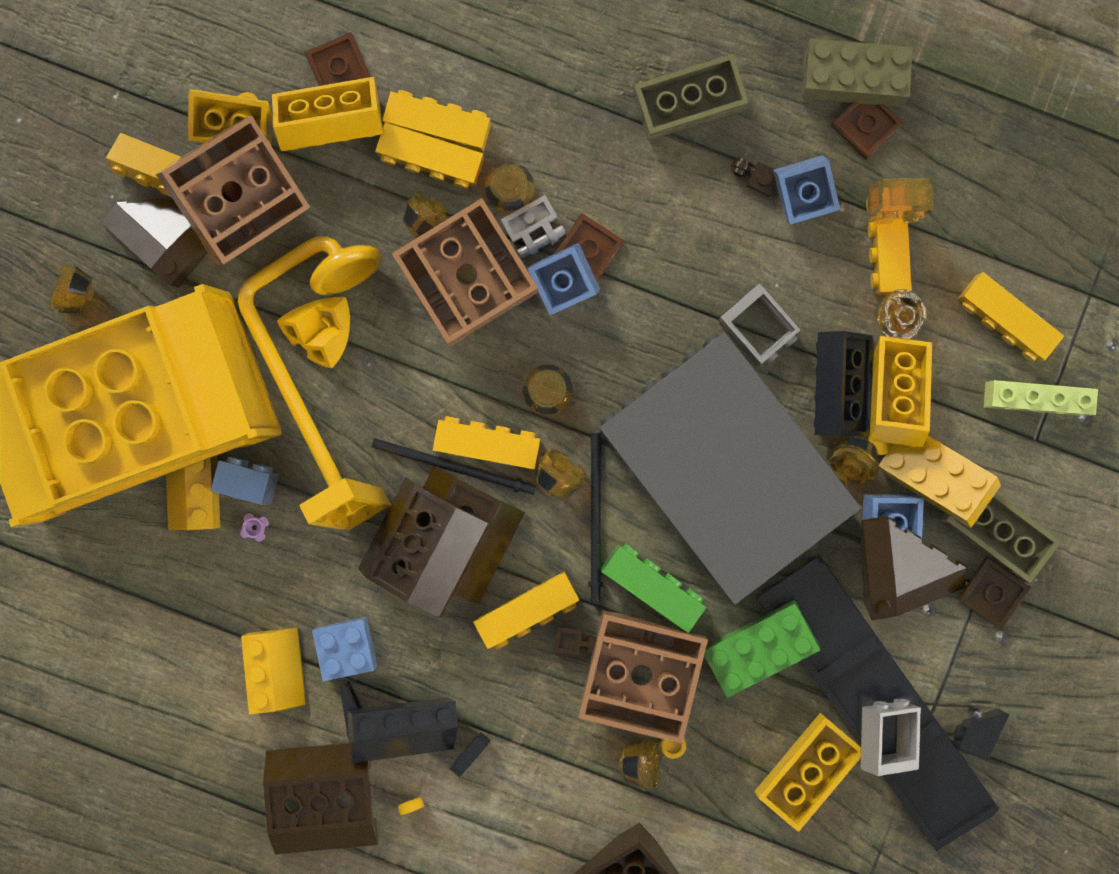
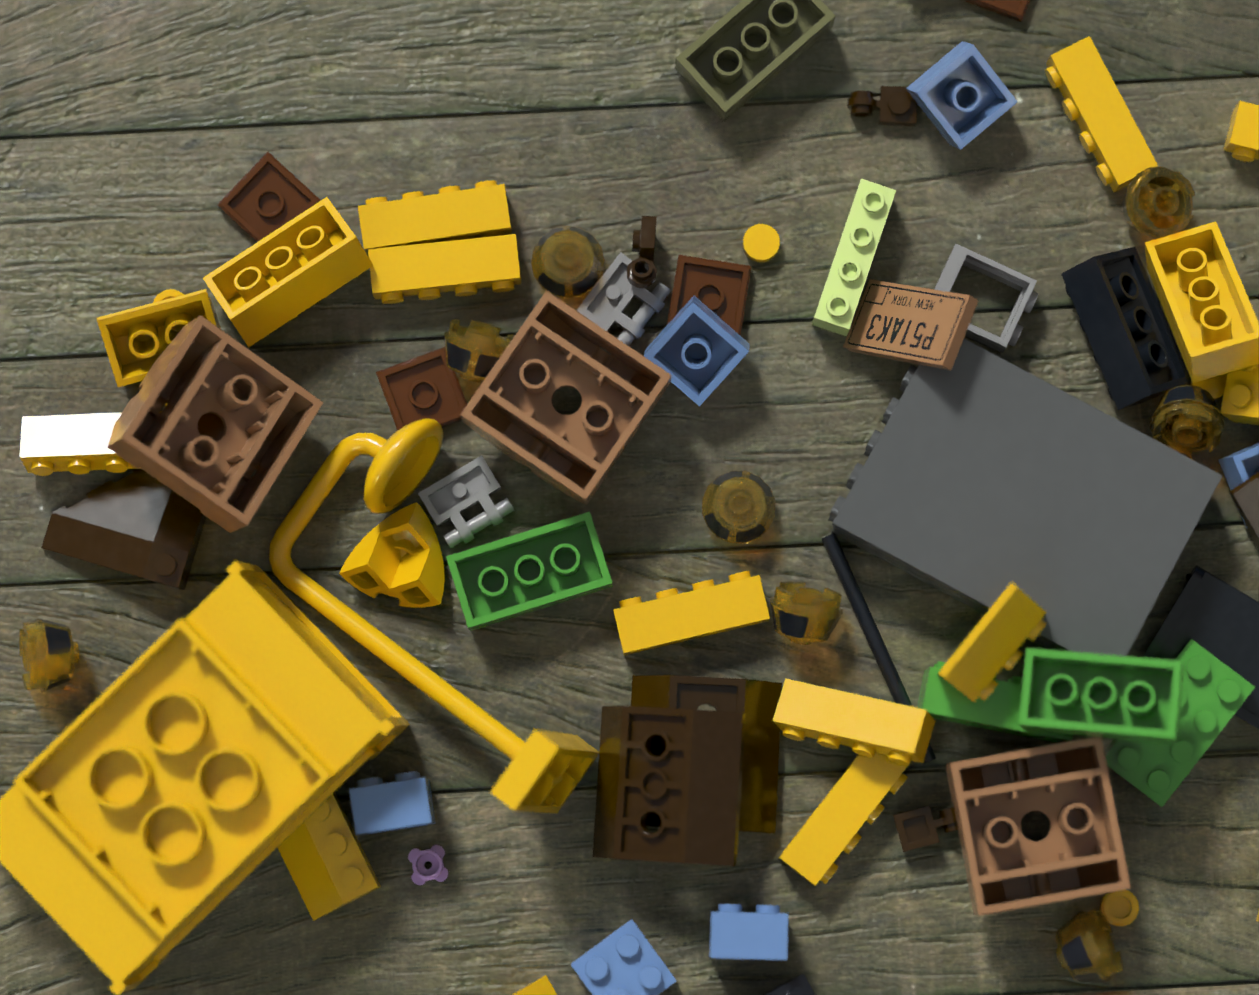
camera: 25 degrees left, 5 degrees down
black bar [371,438,536,495] -> none
clear yellow brick [867,178,933,224] -> none
none -> reddish brown tile [376,347,467,430]
none -> light grey plate [418,455,514,548]
none -> bright green brick [446,511,613,631]
none -> dark brown plate [627,216,657,288]
none -> medium blue brick [709,904,788,960]
none -> yellow tile [743,224,780,262]
none -> yellow brick [773,678,935,766]
none -> yellowish green brick [812,179,896,336]
none -> medium nougat tile [843,279,979,371]
none -> yellow slope [938,582,1047,703]
none -> bright green brick [1019,648,1184,744]

